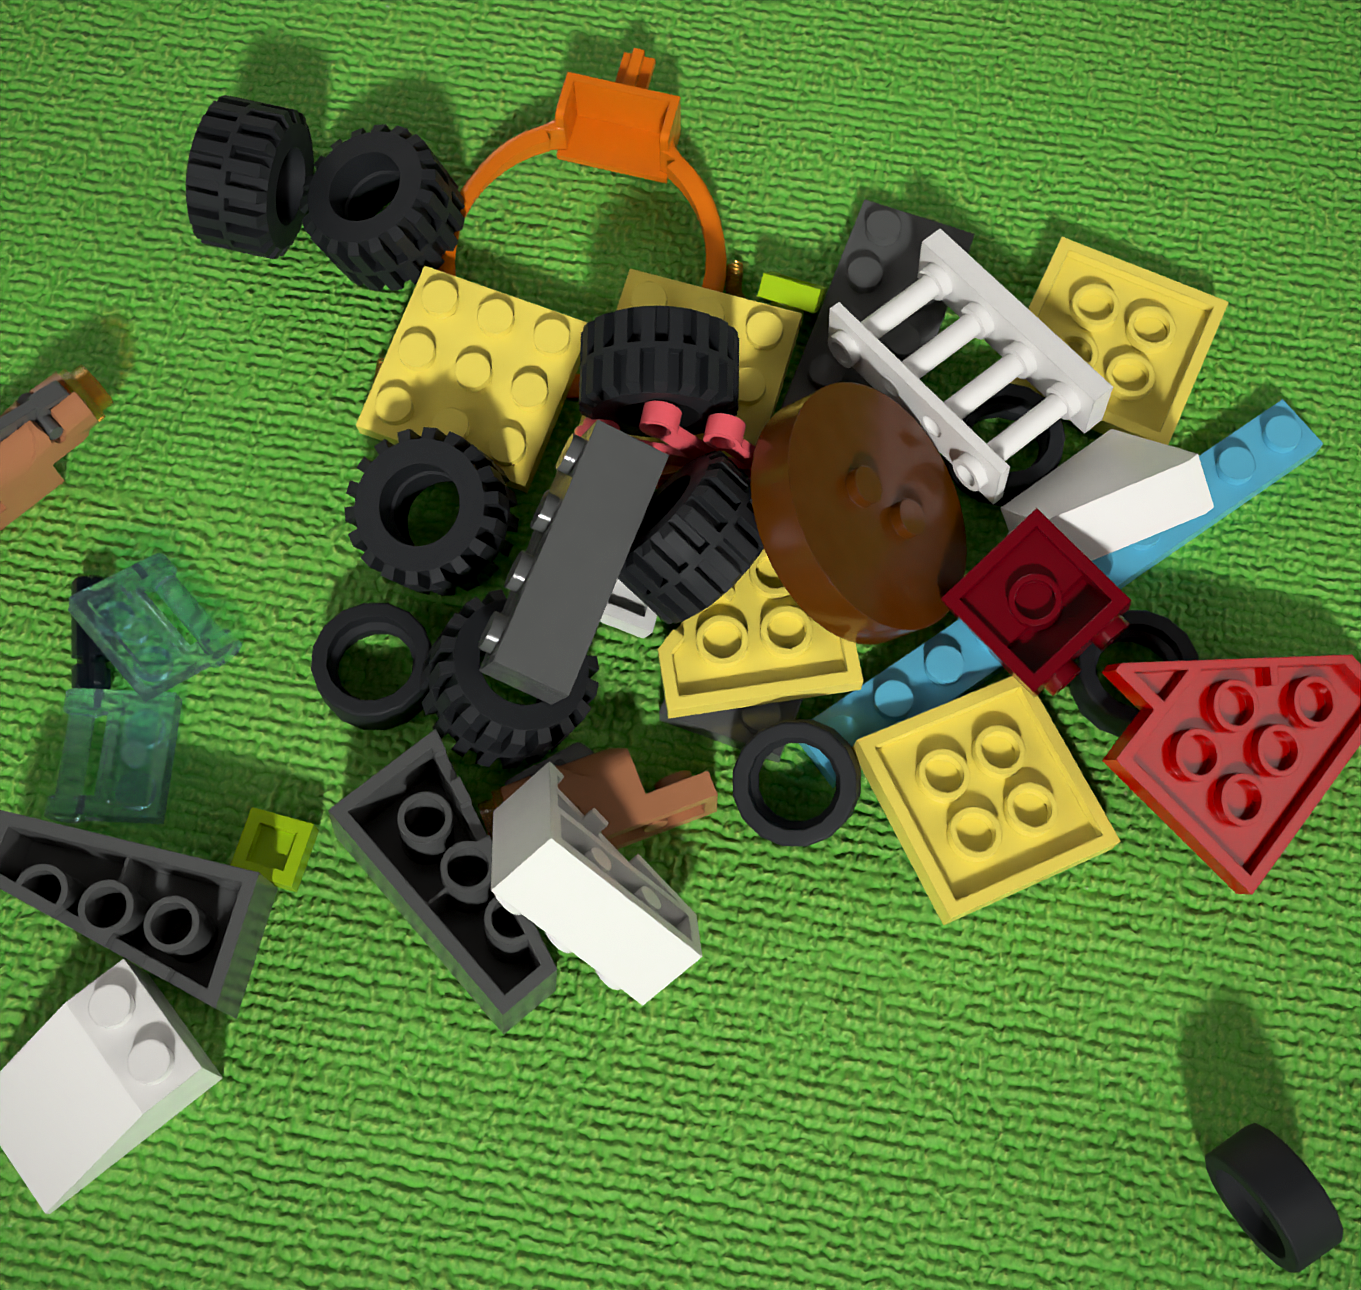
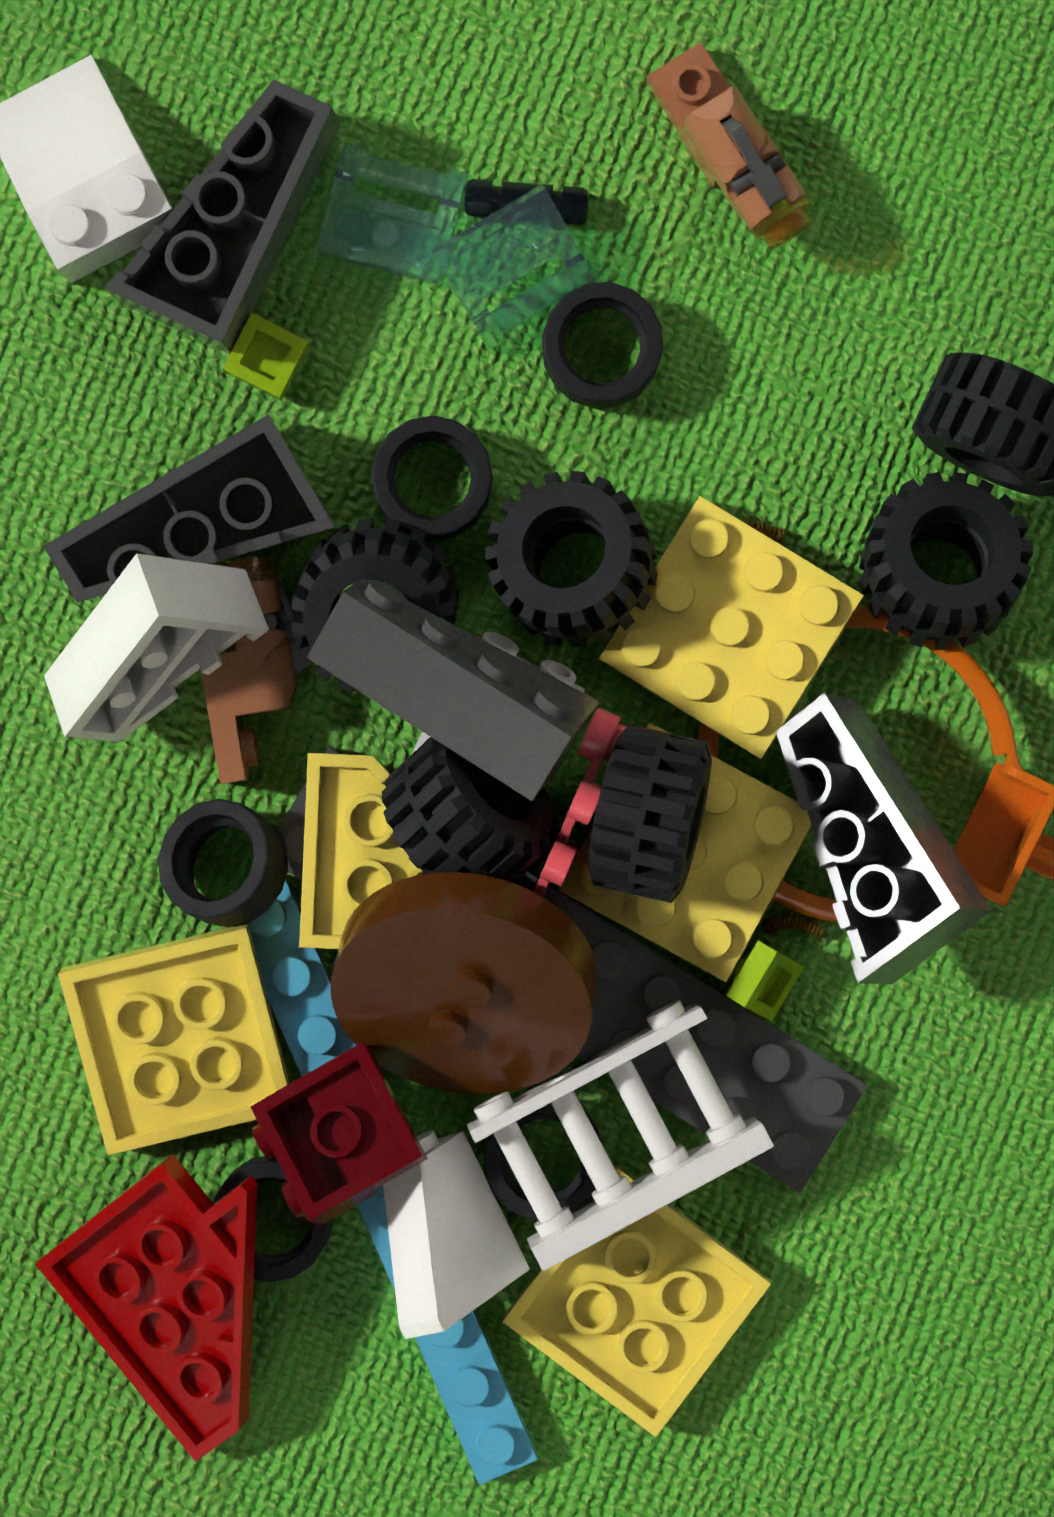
camera: 100 degrees right, 20 degrees up
none -> black tyre [542,282,663,409]
none -> dark grey wedge [776,693,992,984]

